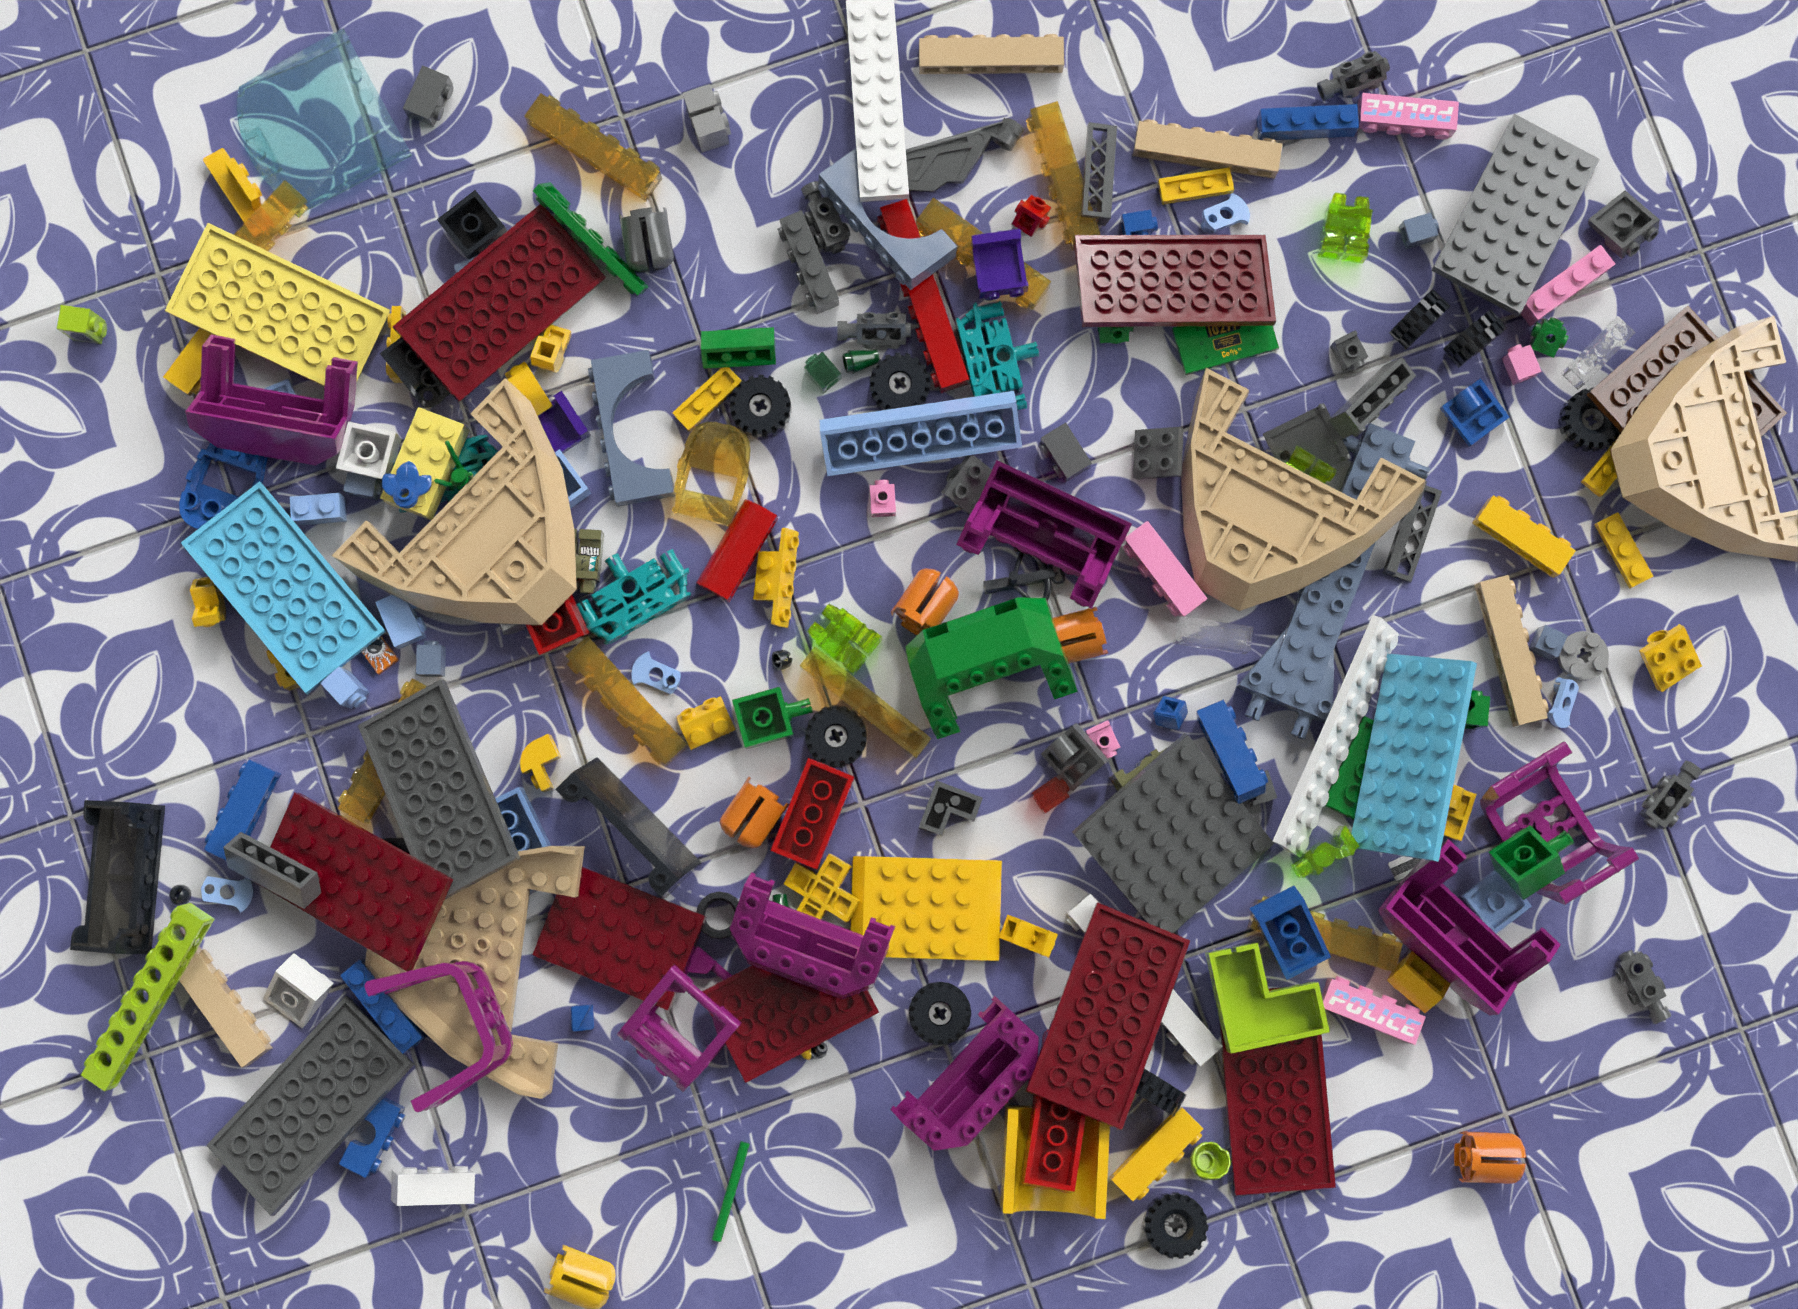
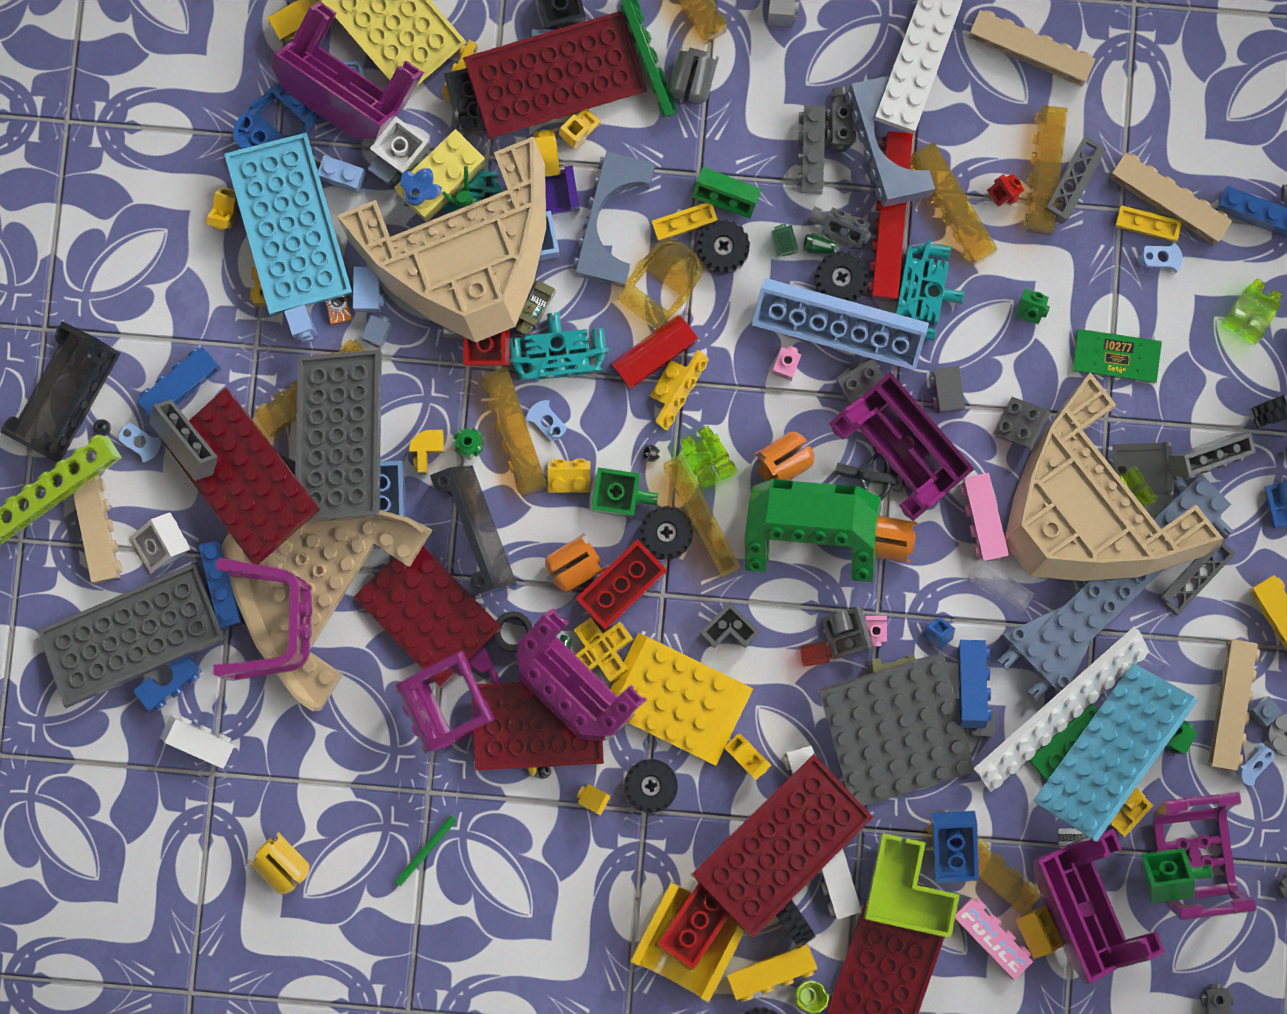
camera: 25 degrees right, 0 degrees up
blue slope [571,1004,594,1032] -> none
magenta wedge [890,996,1039,1151] -> none
dark grey wing [906,118,1025,192] -> none
dark purple panel [971,229,1029,301] -> none
plate [1074,235,1276,327] -> none
blue brick [1120,209,1158,235] -> none
clear neon green hips [1290,825,1360,878] -> none
dark grey brick [1330,330,1369,372] -> none
light blue tile [1460,870,1532,934] -> none
none -> green brick [453,427,484,459]
none -> yellow slope [577,784,611,815]

